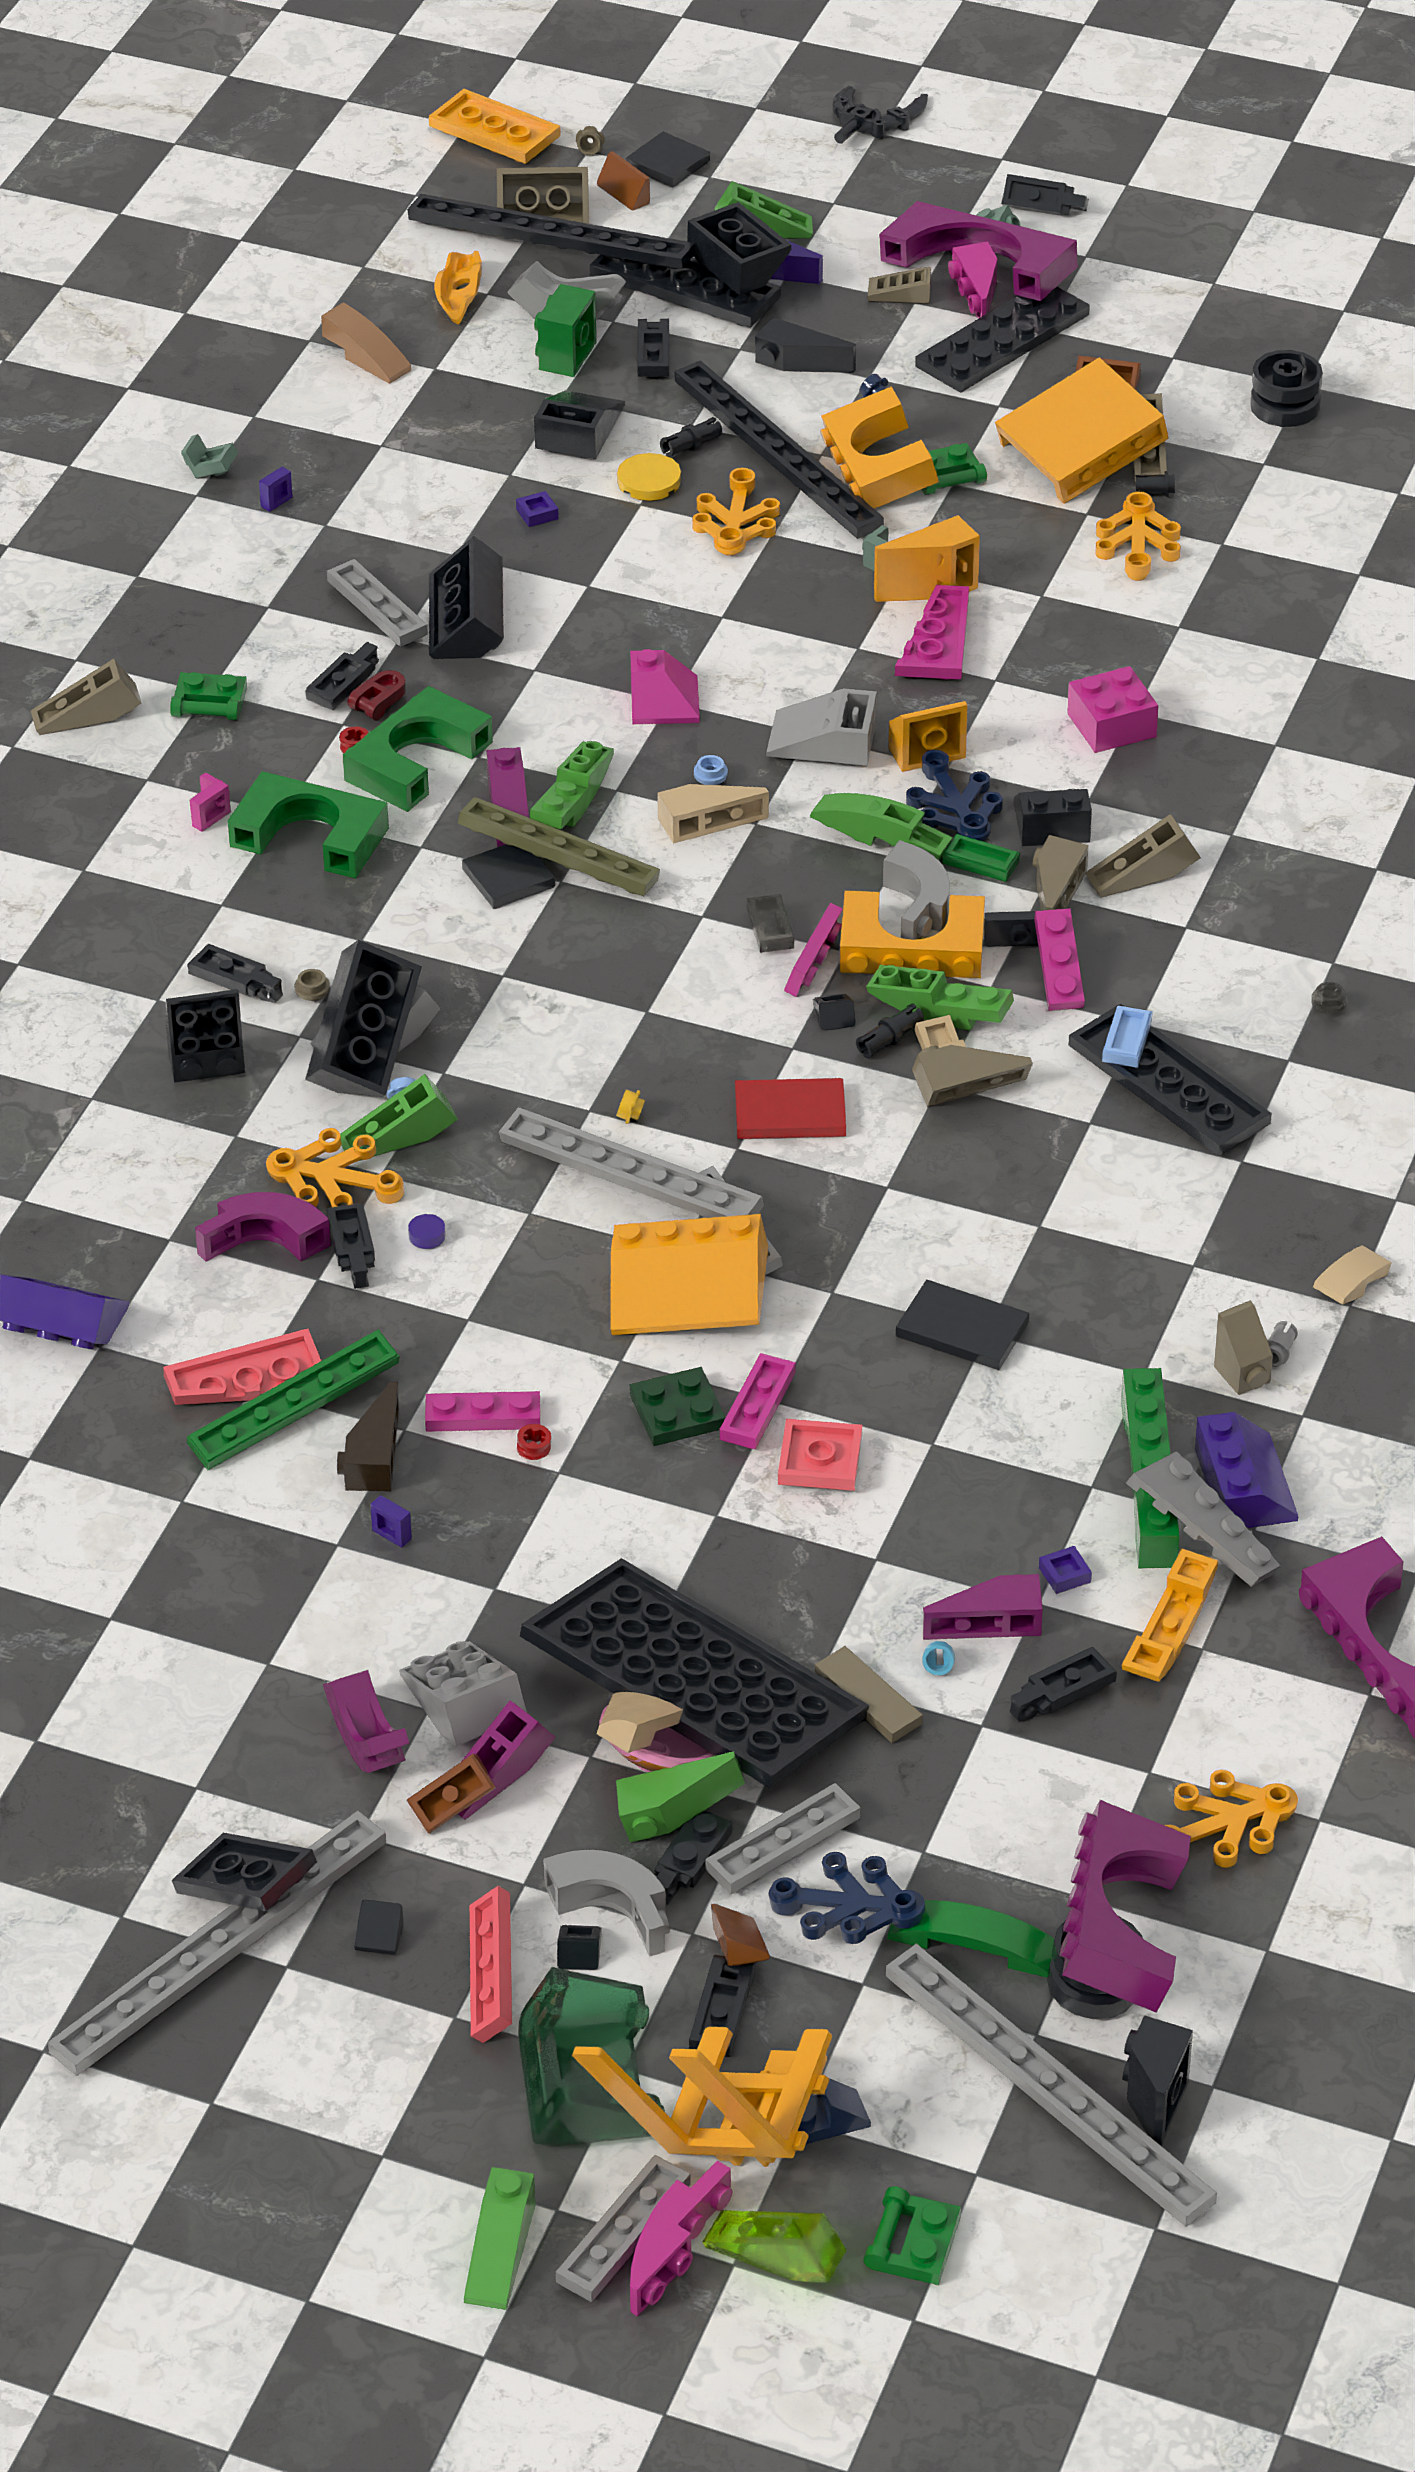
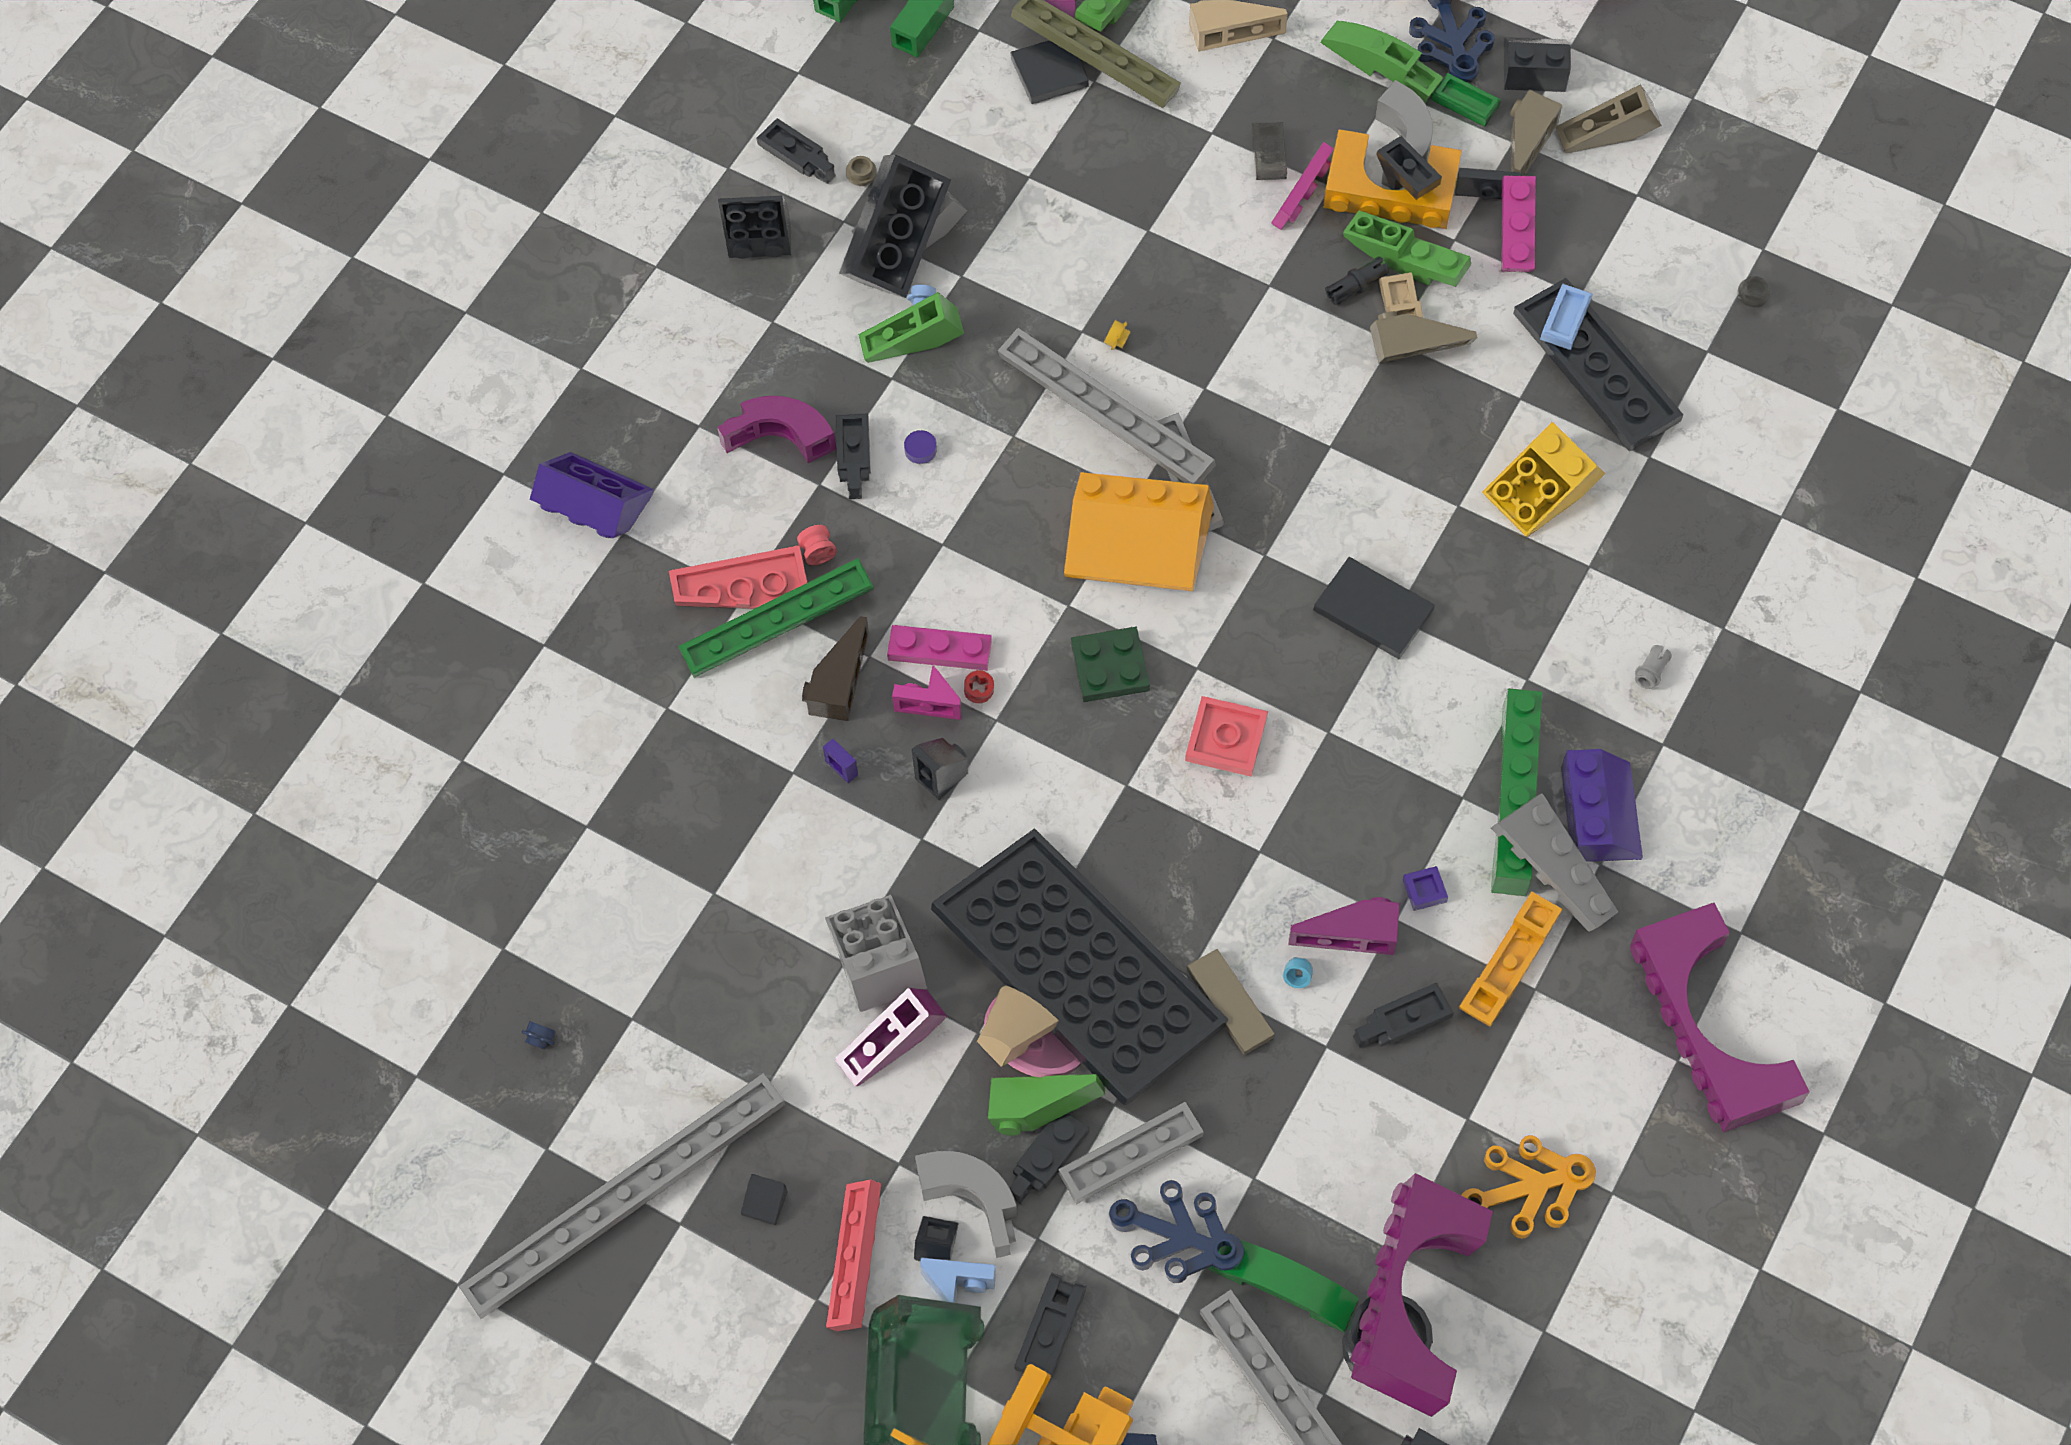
camera: 10 degrees right, 20 degrees up
black plate [172,1832,317,1911] -> none
light orange plant [266,1128,404,1207] -> none
magenta arch [323,1670,409,1773] -> none
dark orange slope [406,1754,496,1834] -> none
dark orange slope [711,1904,770,1966] -> none
dark pink plate [720,1353,796,1450] -> none
red tile [735,1078,846,1139] -> none
black slope [813,993,856,1030] -> none
dark tan slope [1214,1300,1273,1395] -> none
tan slope [1313,1245,1392,1305] -> none
none -> dark blue plate [522,1021,556,1050]
none -> coral wheel [797,525,837,566]
none -> dark pink slope [892,666,962,720]
none -> black slope [911,738,968,800]
none -> light blue slope [920,1258,996,1314]
none -> black slope [1376,136,1442,200]
none -> yellow slope [1482,422,1606,537]

